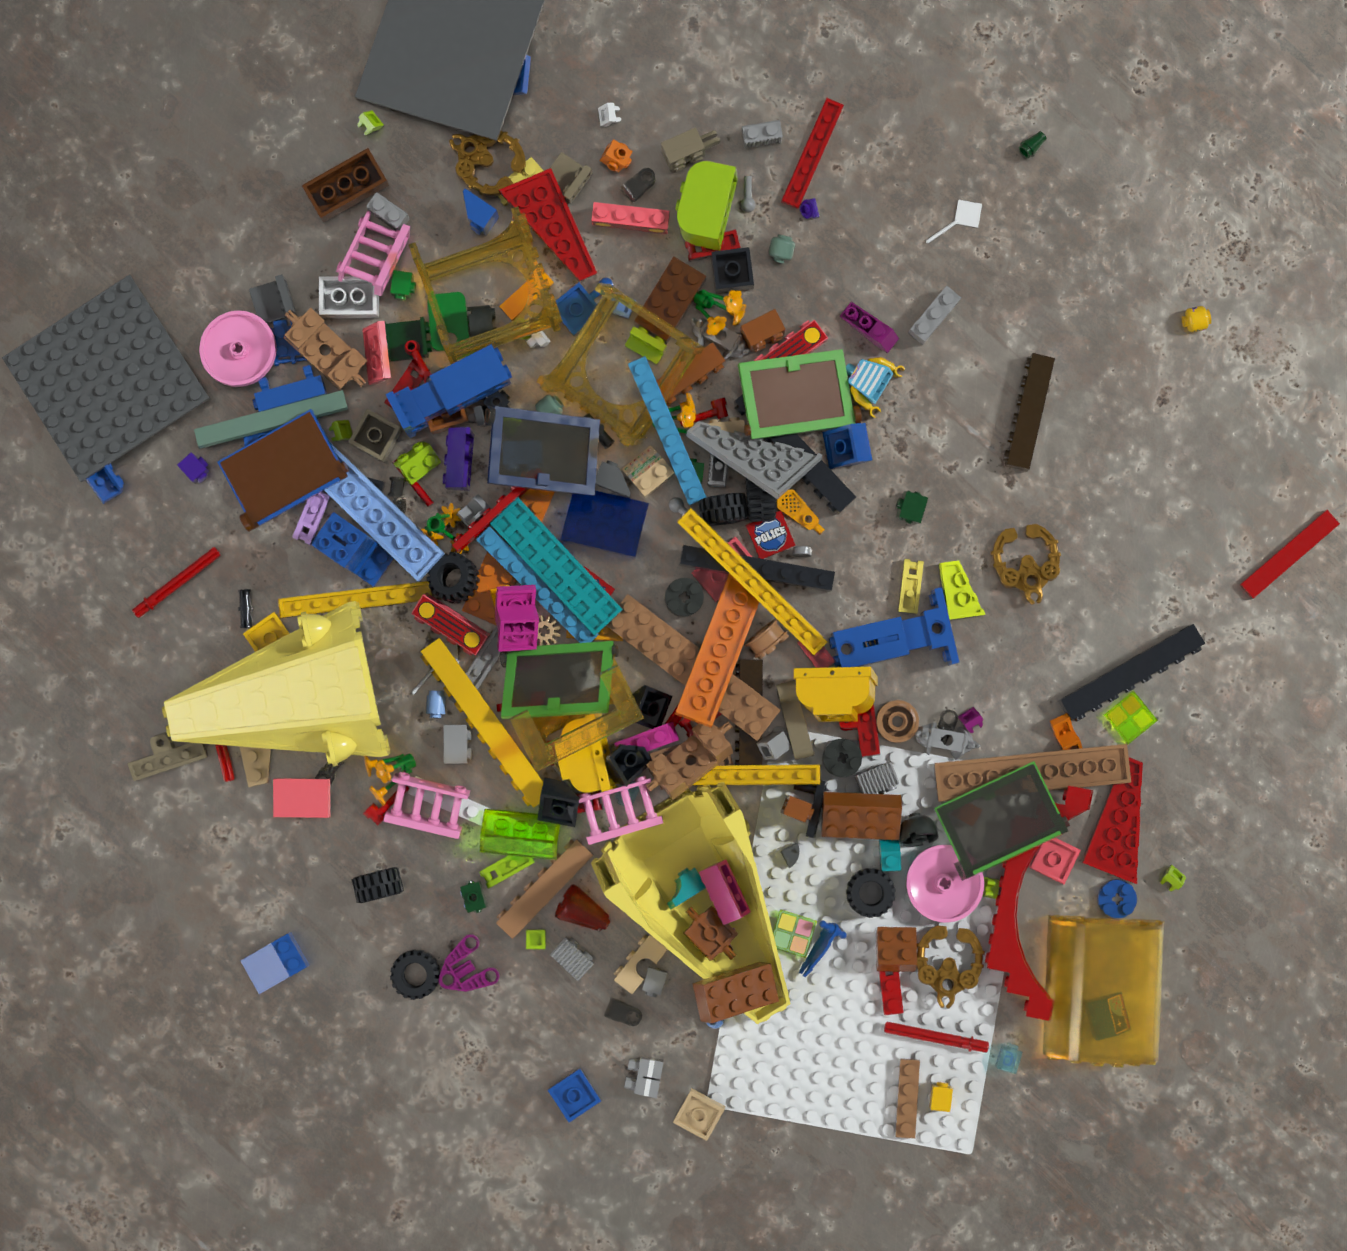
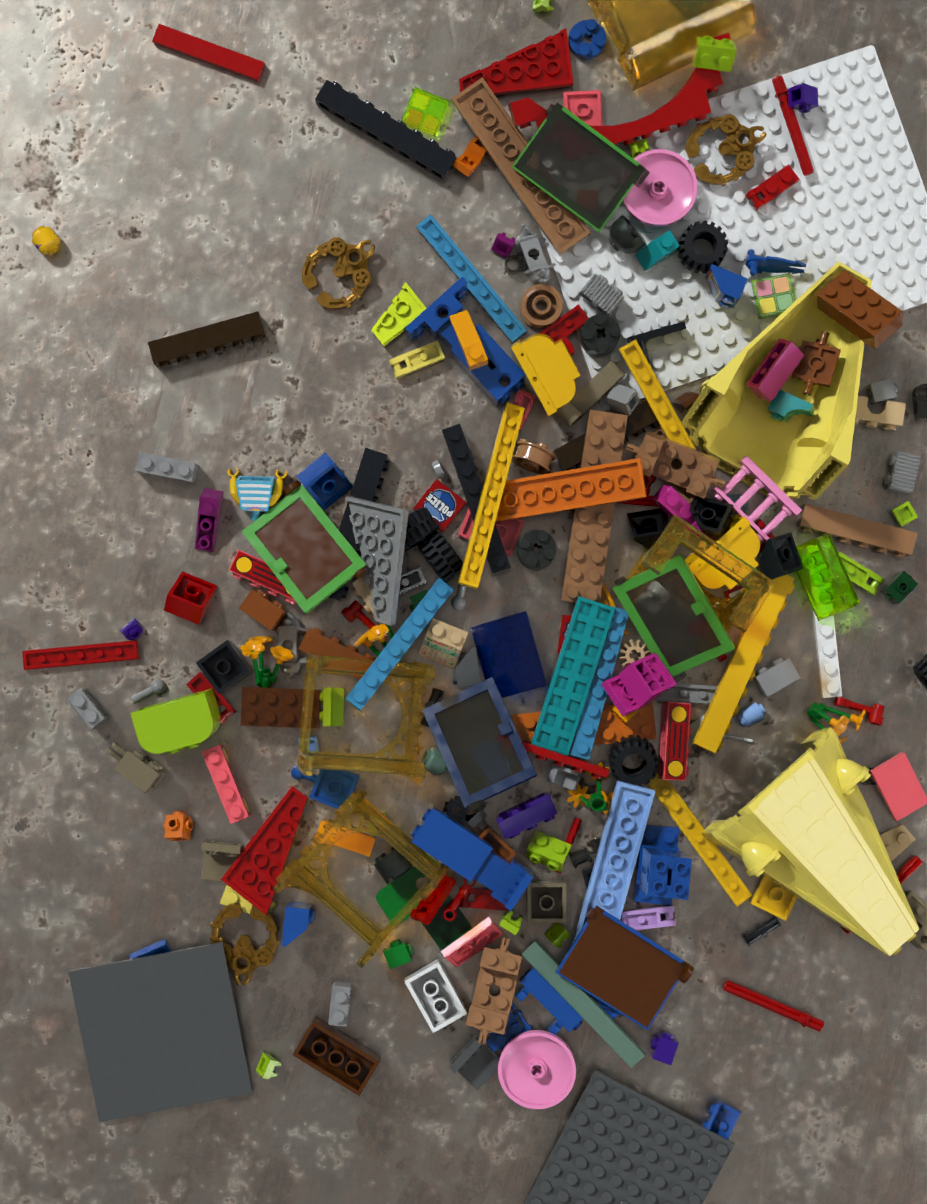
camera: 120 degrees left, 0 degrees up
bright pink fence [336,211,410,296] -> none
bright pink fence [383,772,471,839] -> none
white tile [526,327,551,348] -> none
clear red cone [555,884,610,932] -> none
white tile [598,103,621,127] -> none
clear smoke piece [620,168,656,203] -> none
sand green head [768,234,796,263] -> none
light orange piece [777,490,825,535] -> none
dark orange brick [780,795,814,822] -> none
dark grey tile [780,843,799,868] -> none
dark orange brick [821,792,902,840] -> none
dark orange brick [876,927,917,972] -> none
medium nougat plate [895,1058,920,1139] -> none
dark green head [896,490,928,524] -> none
white piece [926,200,982,243] -> none
yellow brick [929,1082,953,1112] -> none
clear light blue brick [995,1042,1023,1074] -> none
none -> red slope [164,571,217,625]
none -> red plate [410,873,456,925]
none -> dark azure plate [416,214,527,344]
none -> light orange slope [449,310,488,371]
none -> lime tile [499,910,523,936]
none -> reddish brown slope [672,392,699,414]
none -> lime bracket [693,36,737,72]
none -> blue slope [705,264,748,309]
none -> dark purple brick [788,83,818,113]

